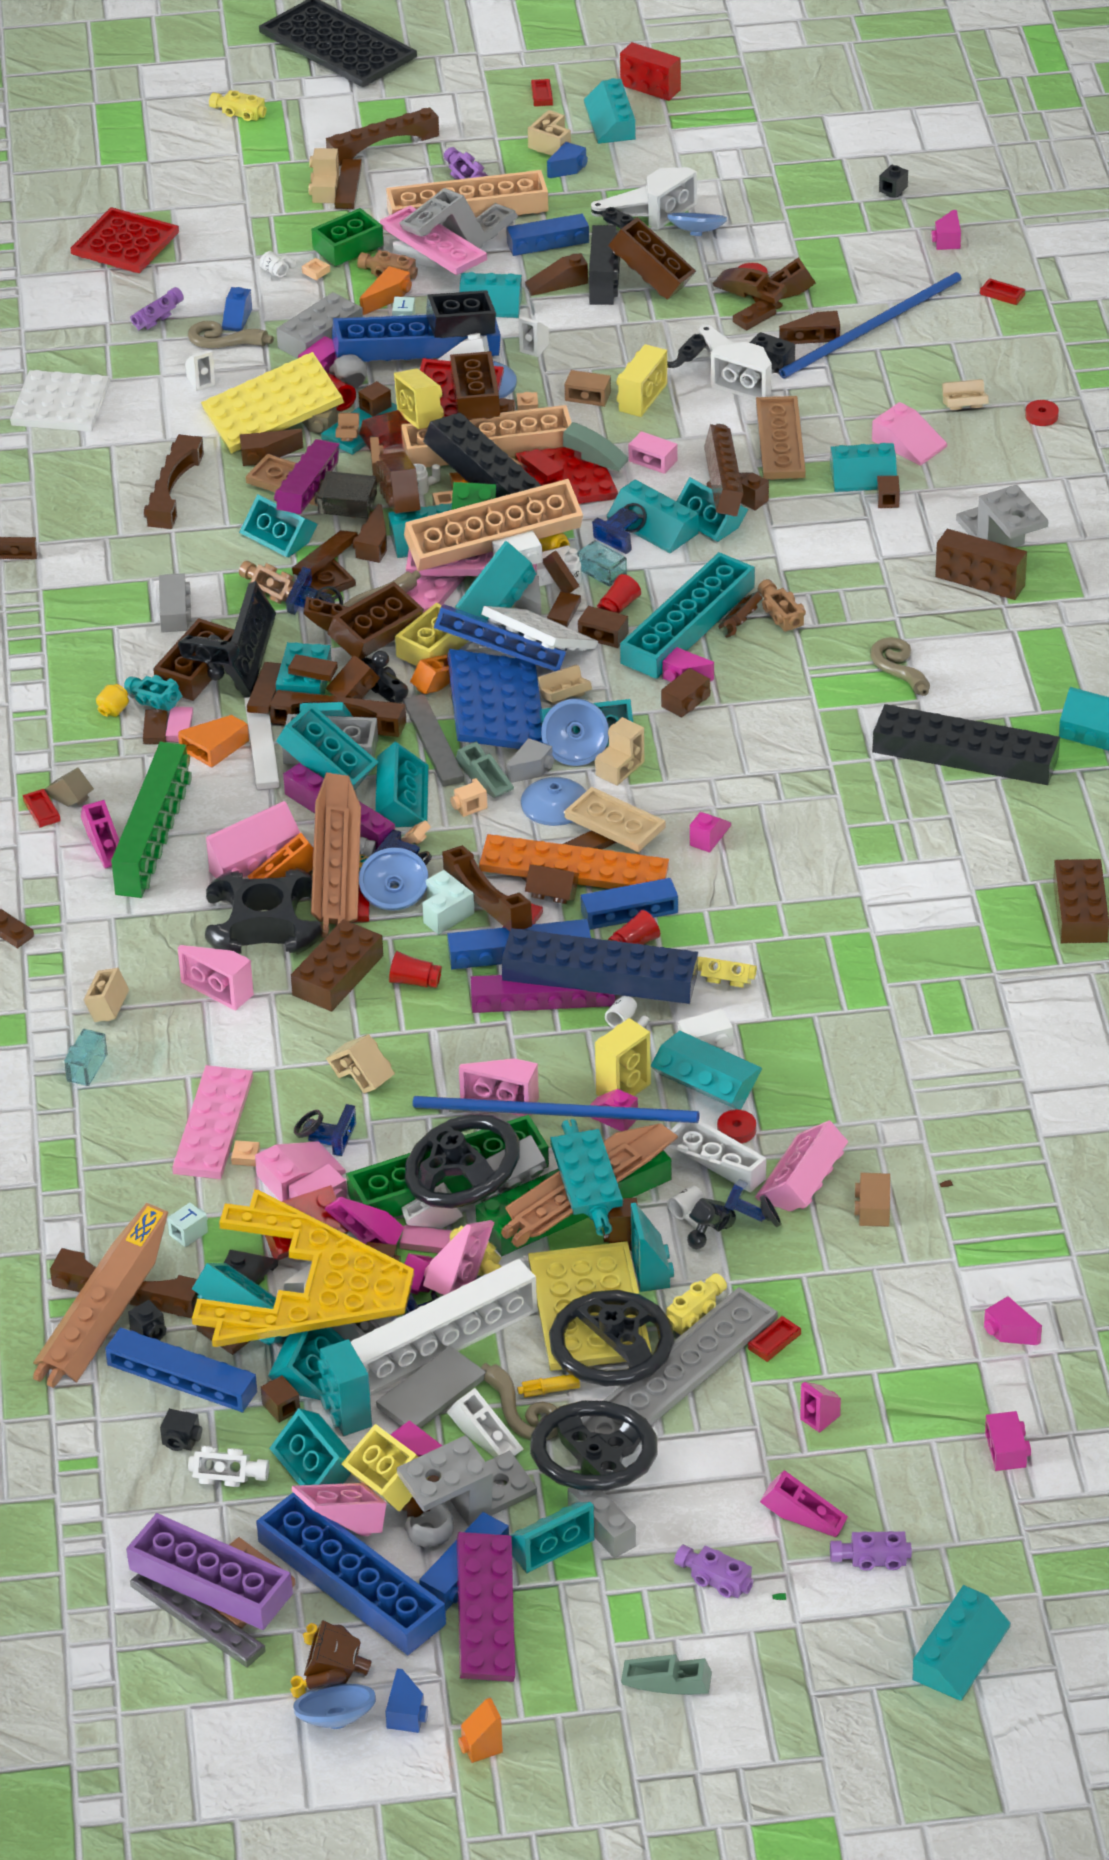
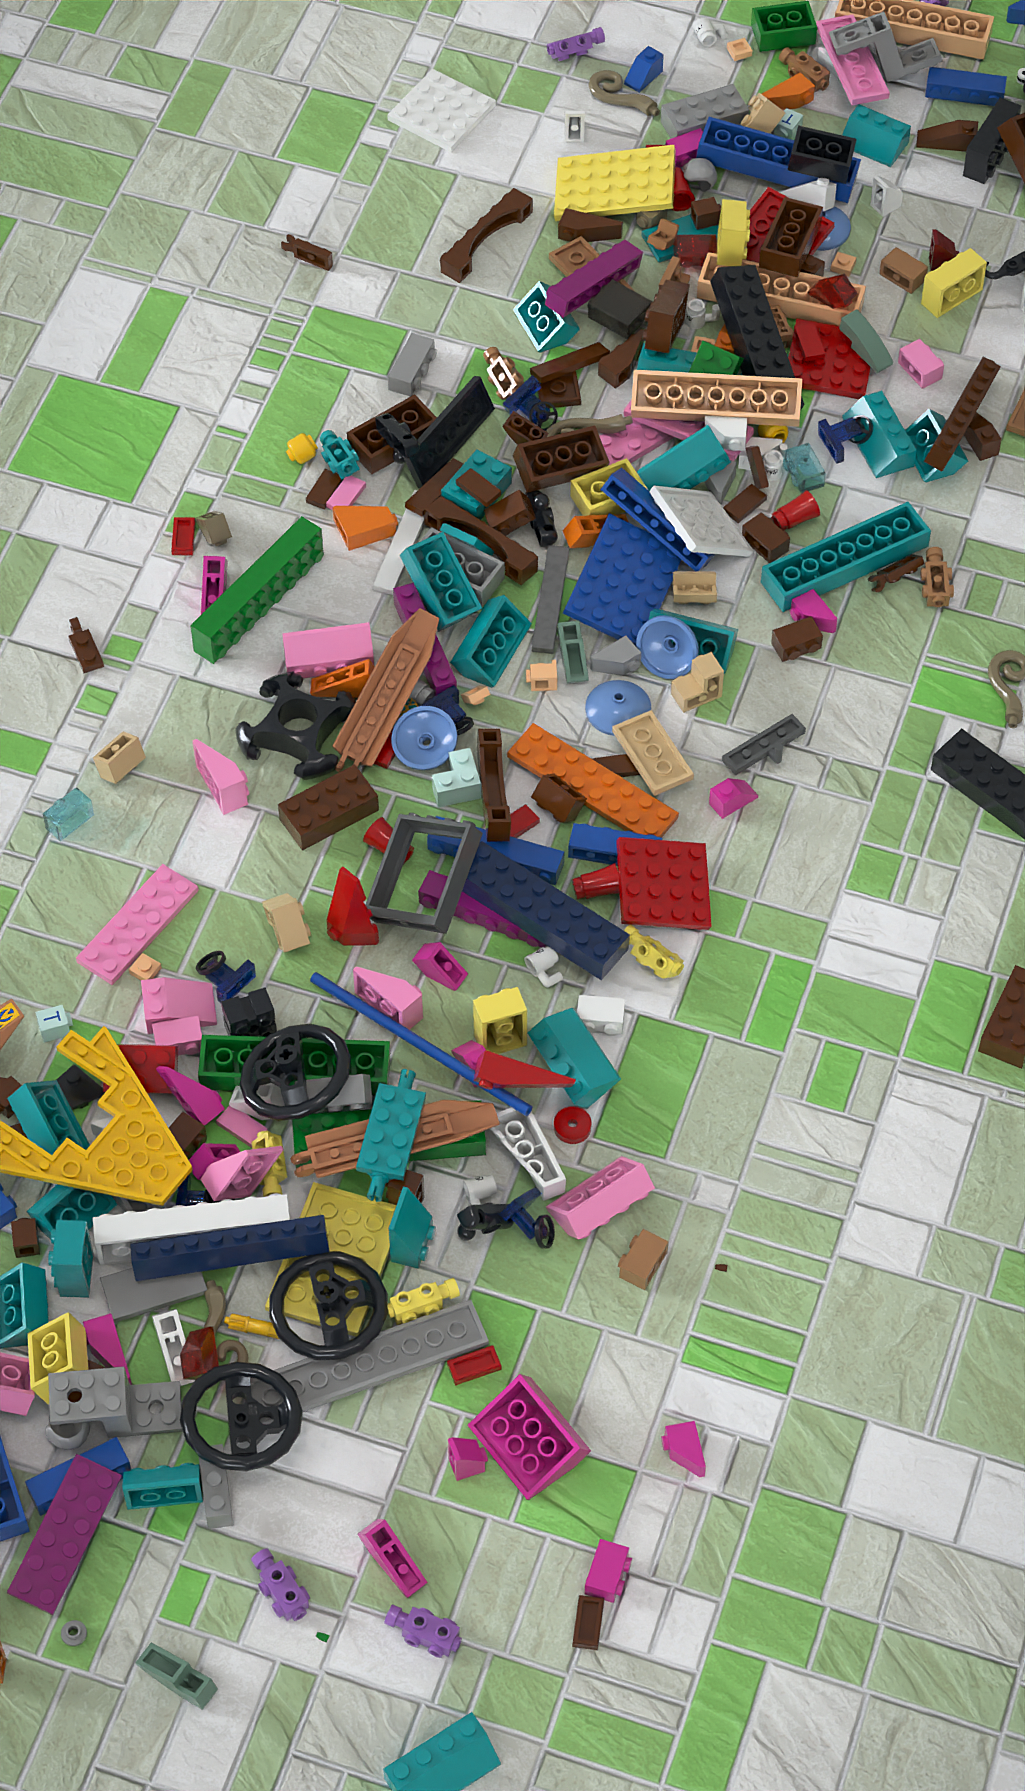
camera: 25 degrees right, 15 degrees up
none -> light grey plate [61,1620,87,1646]
none -> dark blue brick [130,1215,329,1281]
none -> clear red slope [180,1326,219,1380]
none -> black brick [221,987,277,1037]
none -> red wedge [326,866,379,946]
none -> dark grey window [366,813,483,934]
none -> dark pink slope [412,942,468,991]
none -> dark pink slope [468,1374,591,1500]
none -> red wedge [474,1050,576,1090]
none -> reddish brown tile [572,1595,604,1650]
none -> red plate [616,837,712,930]
none -> dark grey plate [722,714,806,776]
none -> tan brick [741,93,785,134]
none -> clear red slope [808,274,858,309]
none -> dark red slope [928,229,959,271]

